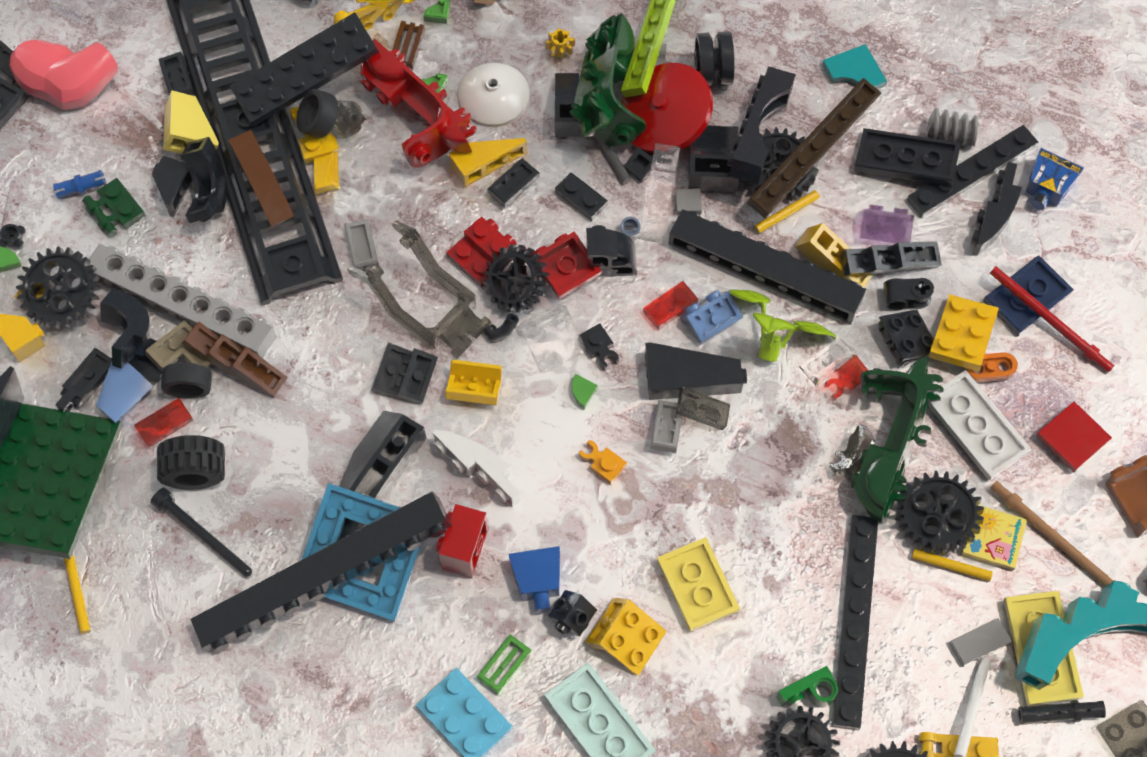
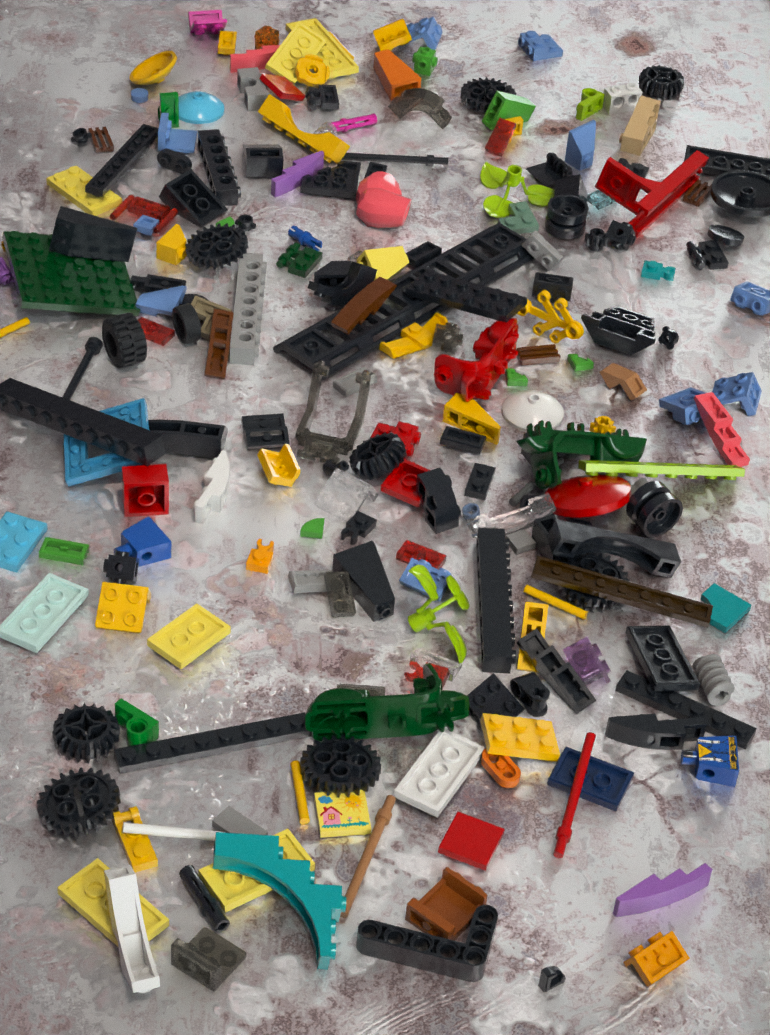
camera: 60 degrees right, 25 degrees down
black arch [100,288,150,369] -> none
black tyre [296,89,338,139] -> none

